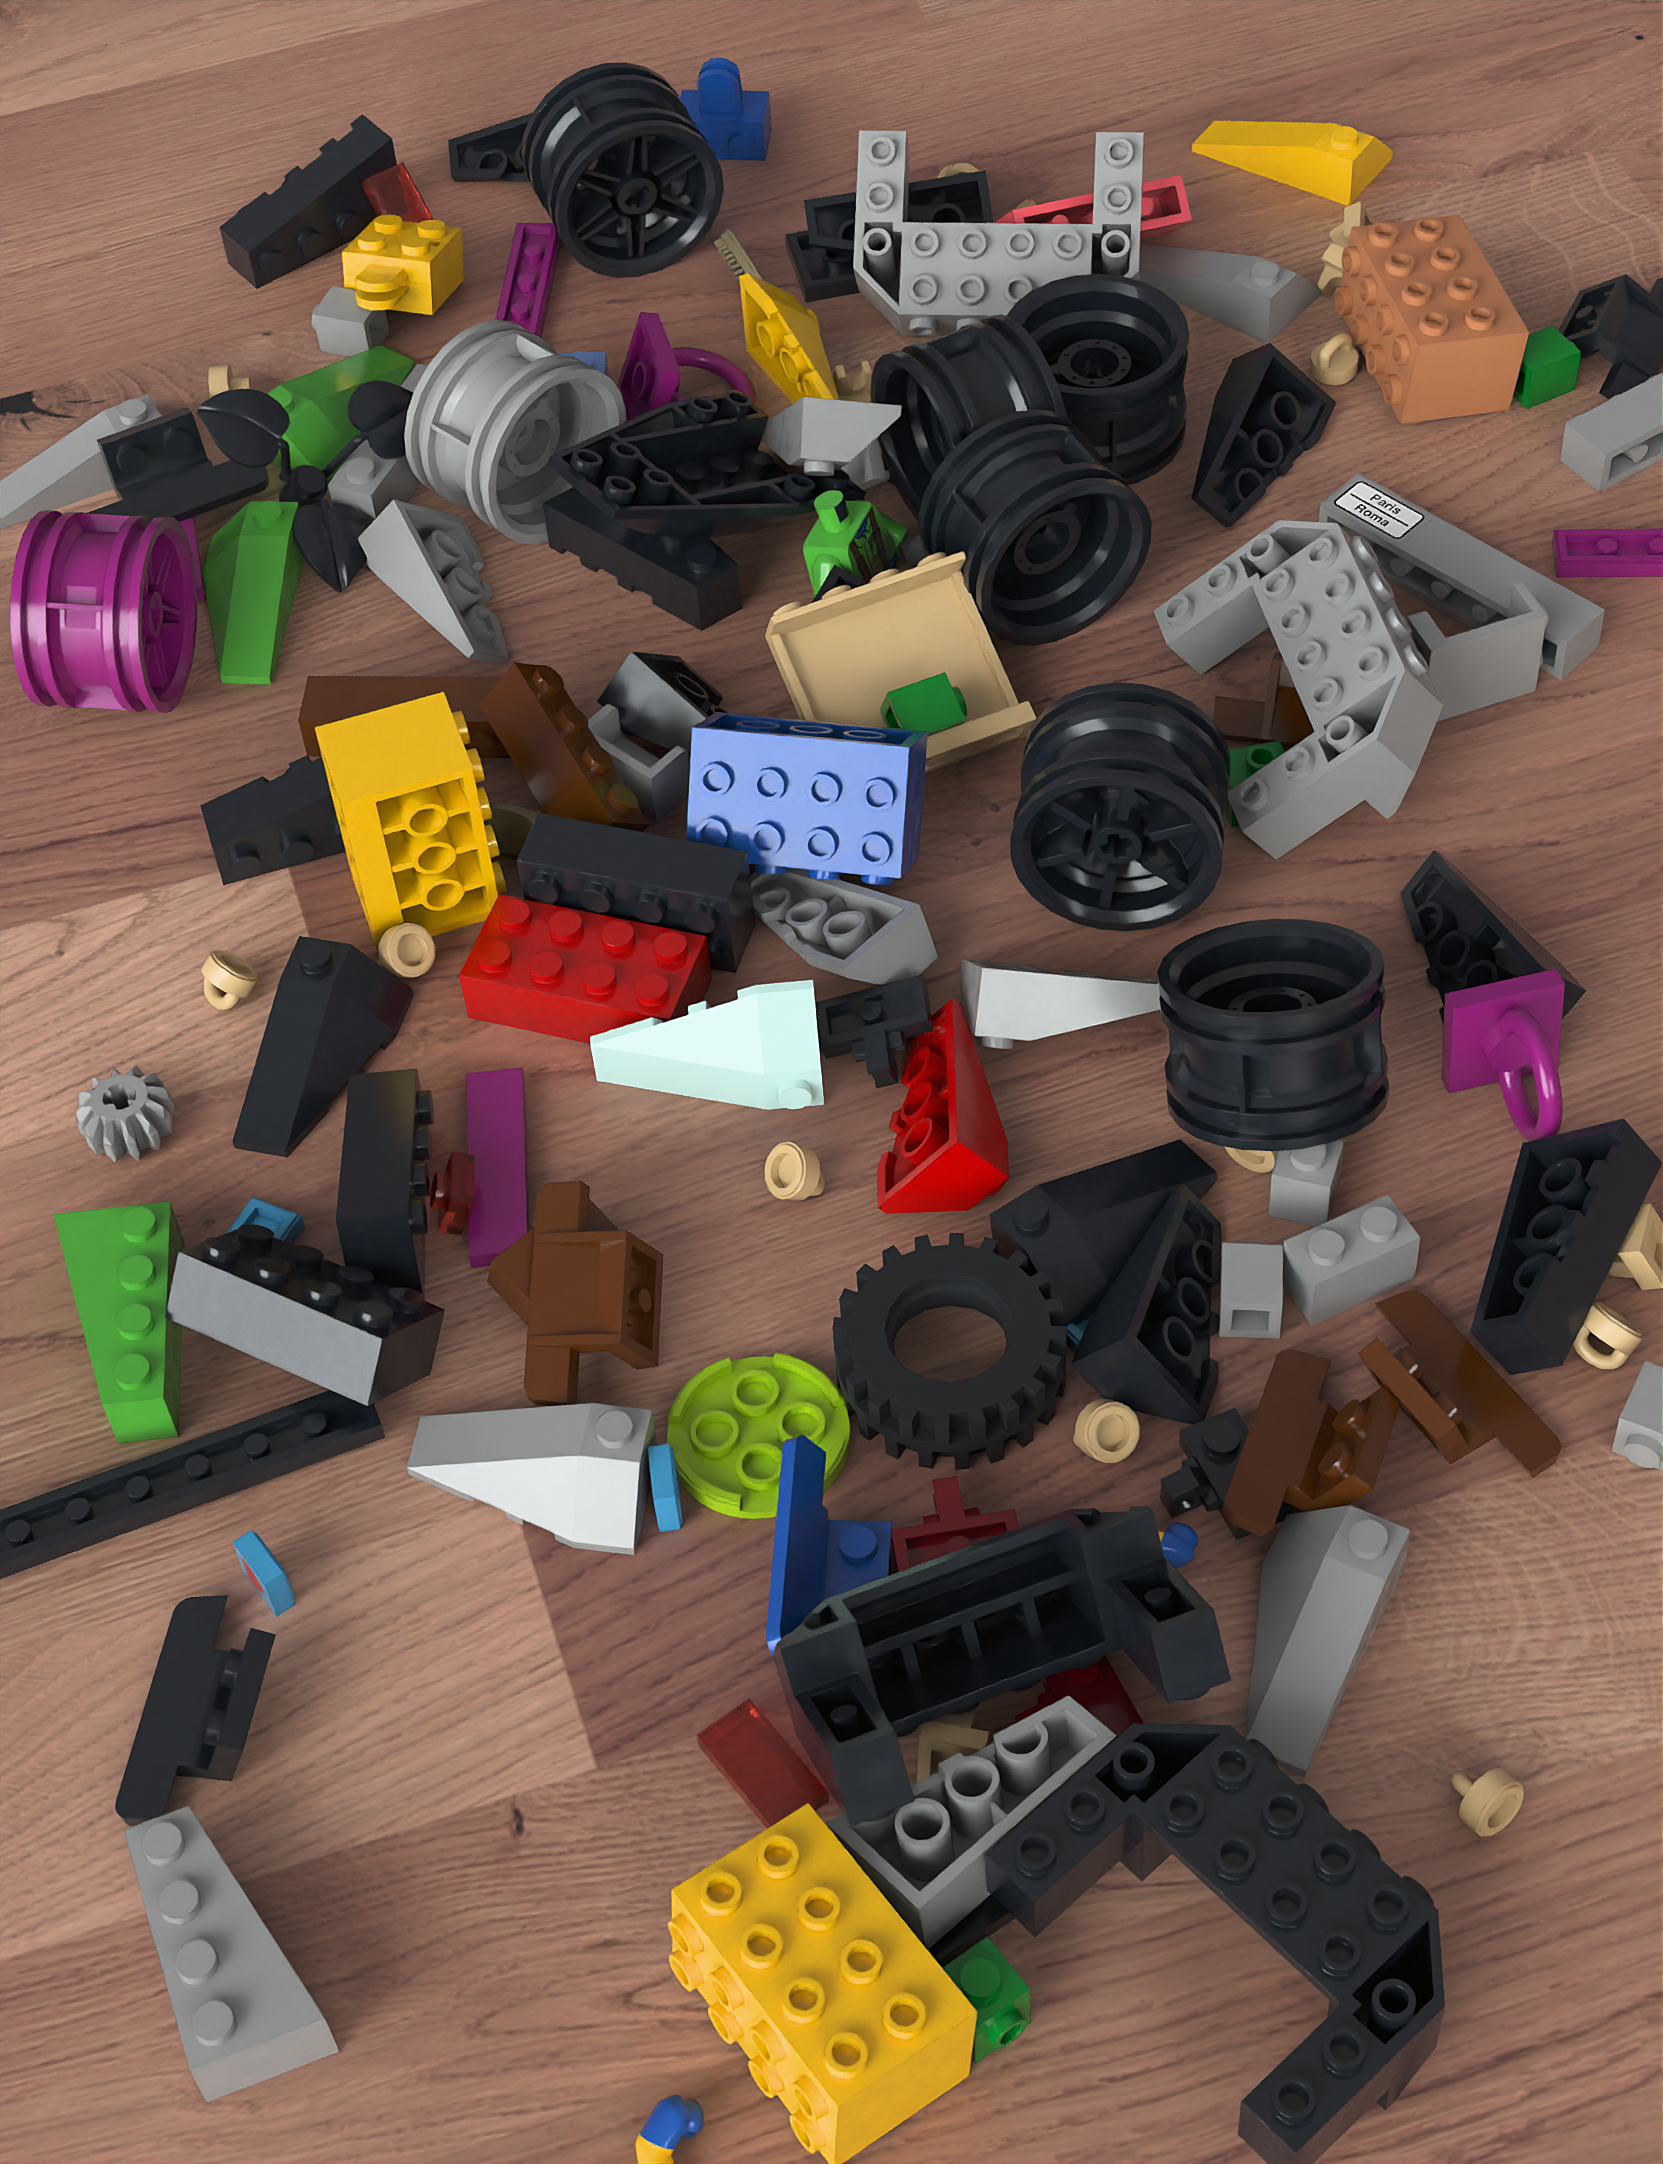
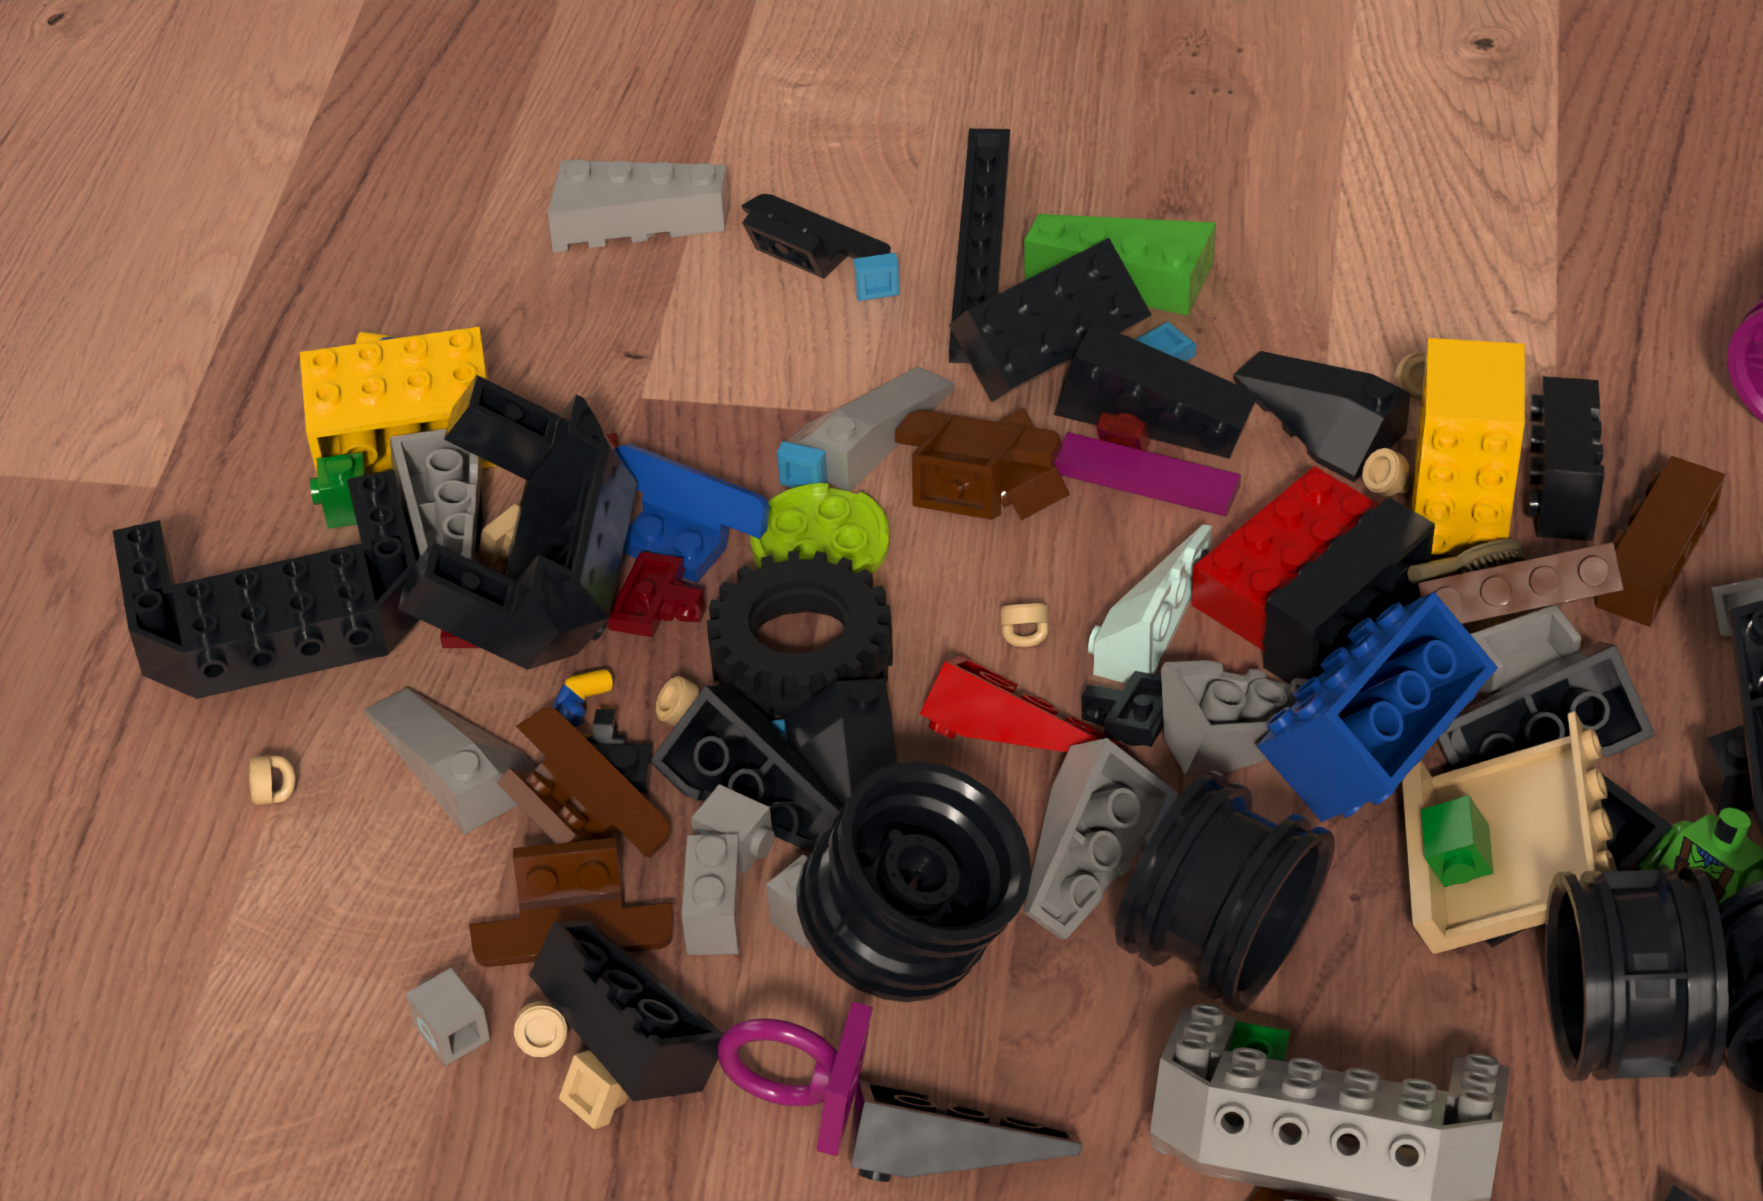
camera: 115 degrees right, 5 degrees down
light grey gear [76,1065,175,1163] -> none

